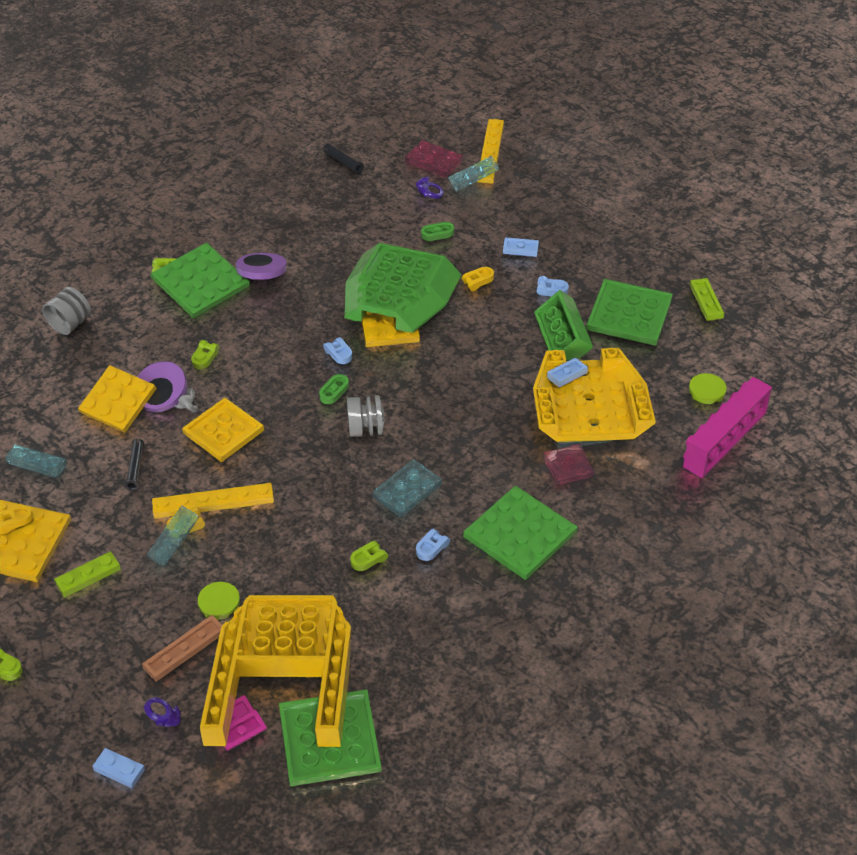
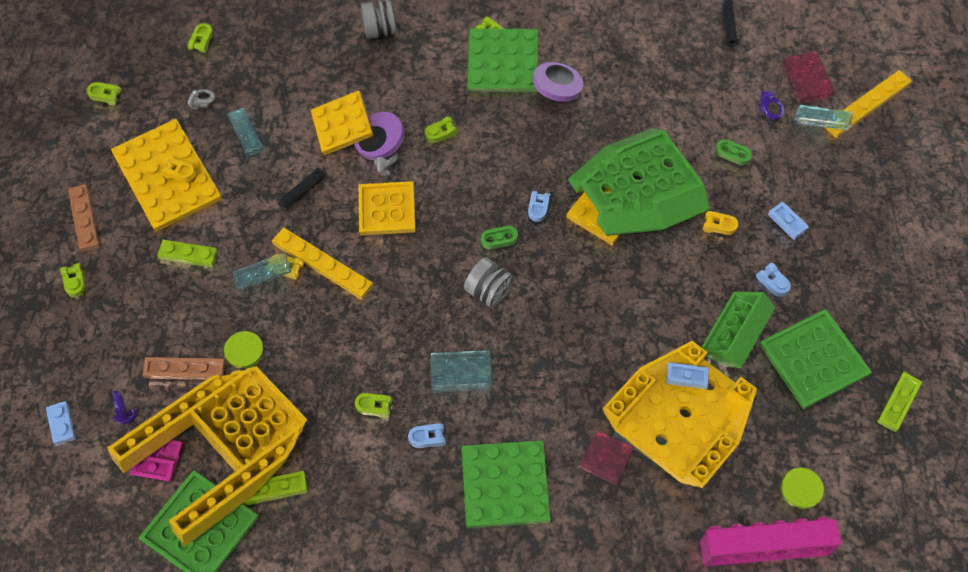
camera: 45 degrees right, 15 degrees up
none -> lime plate [244,471,308,506]

